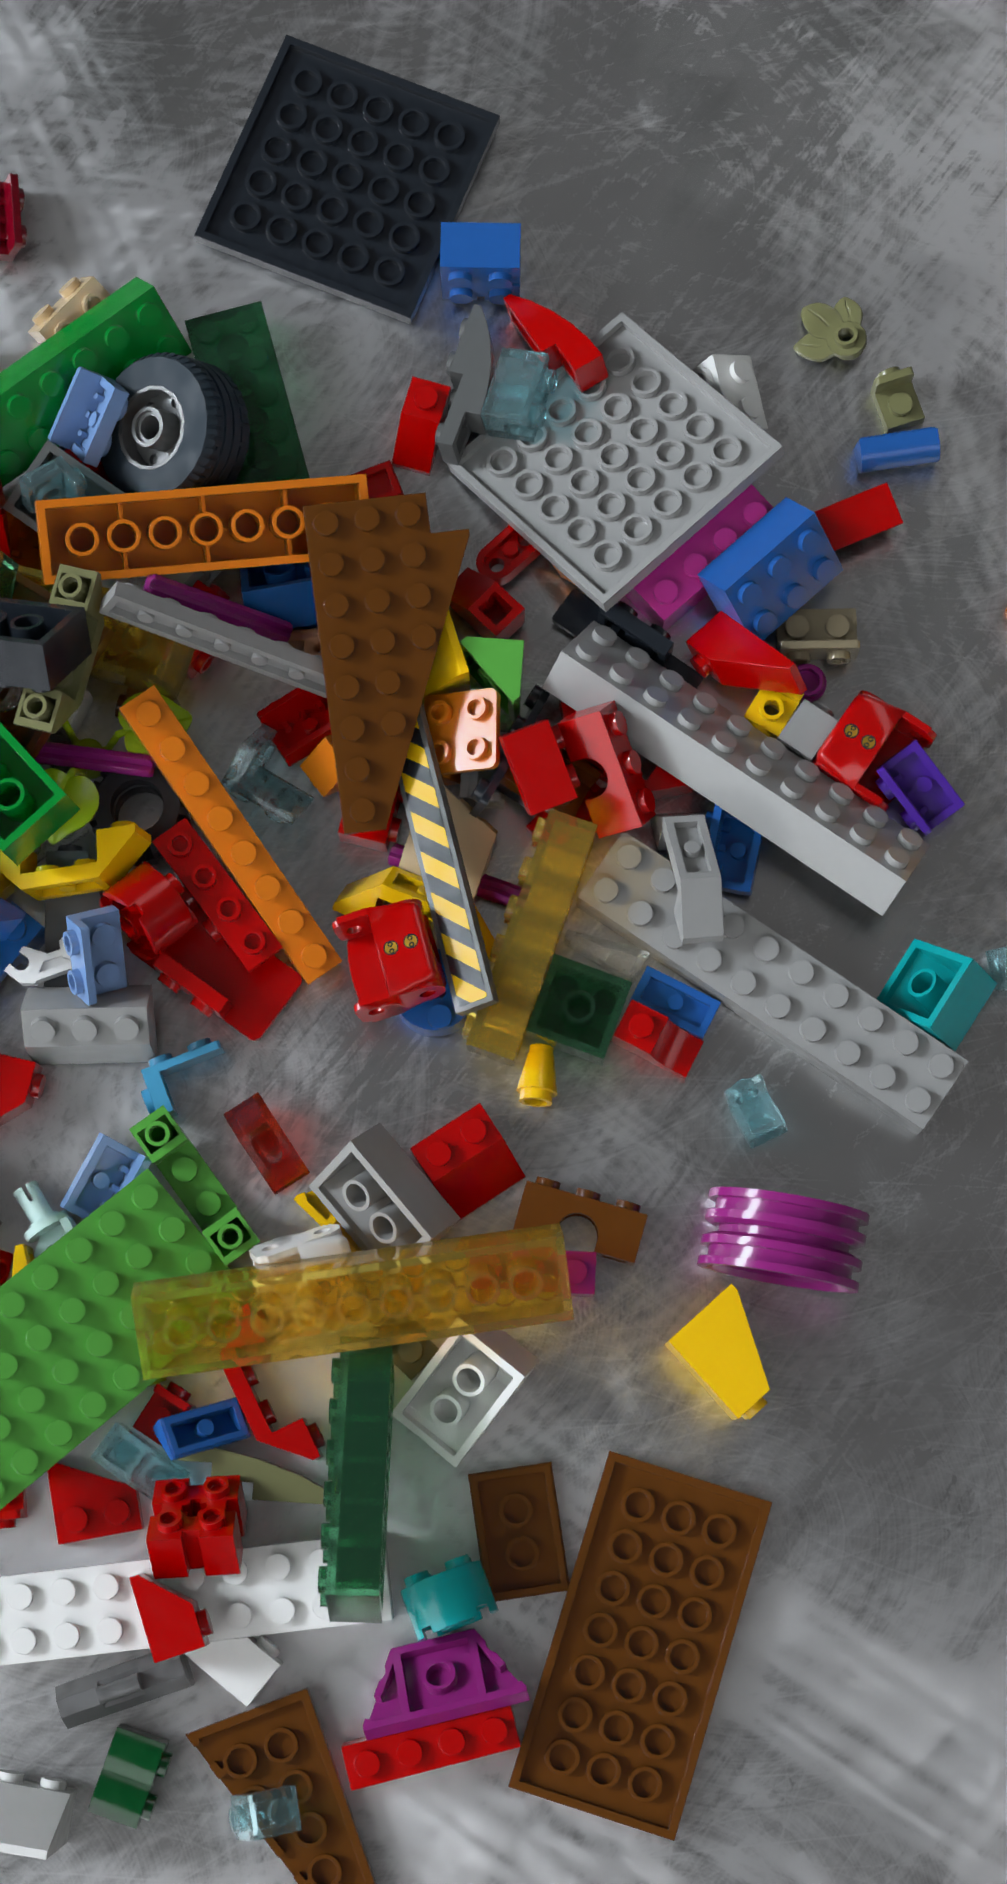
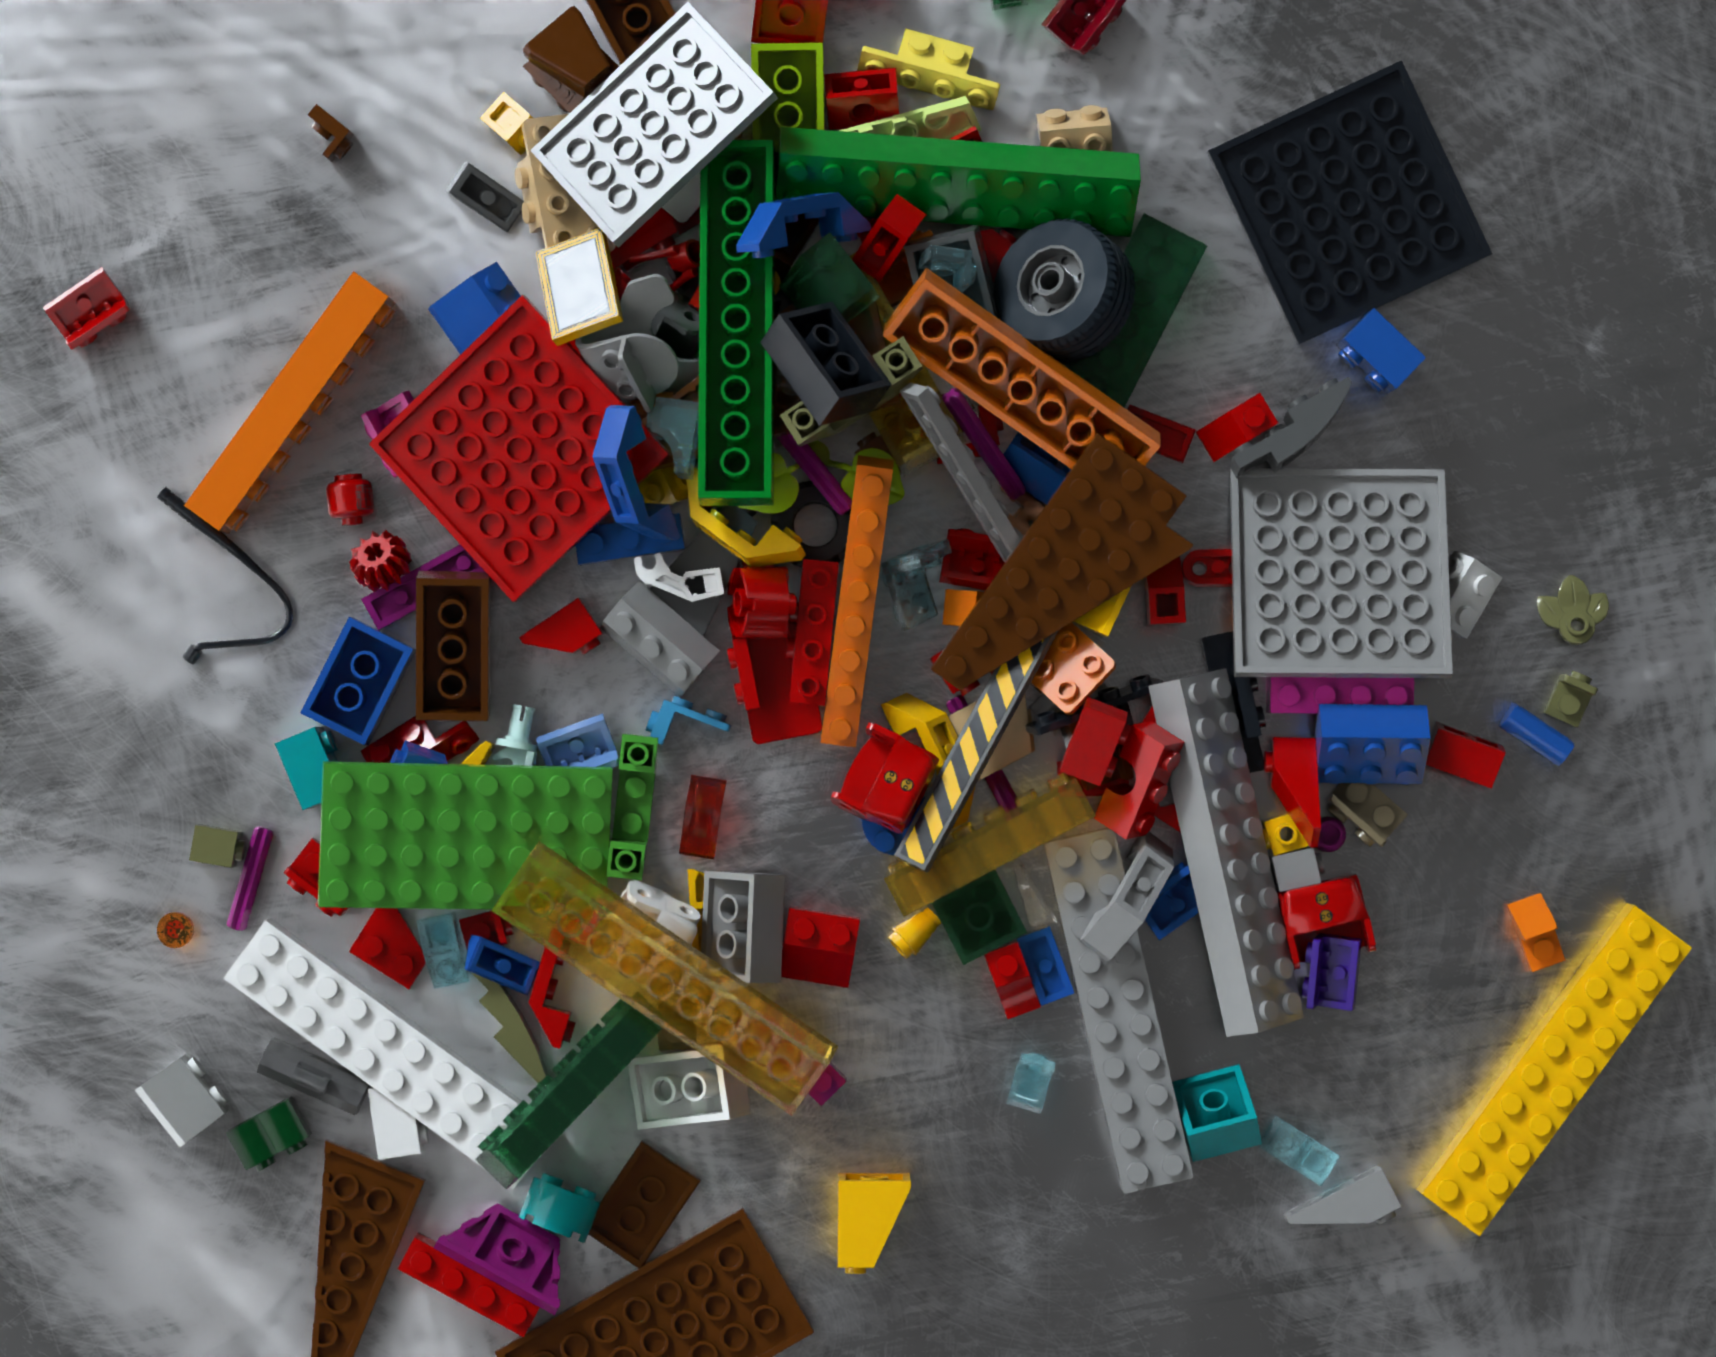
camera: 35 degrees right, 10 degrees up
medium blue bracket [48,367,129,468] -> none
medium blue bracket [63,905,127,1006] -> none
red slope [129,1573,214,1663] -> none
red brick [146,1475,247,1579] -> none
clear light blue bracket [229,1785,302,1841] -> none
bright green slope [460,636,524,721] -> none
clear light blue brick [481,347,558,442] -> none
red slope [503,294,609,393] -> none
reddish brown arch [513,1176,648,1266] -> none
magenta wheel [697,1187,870,1294] -> none

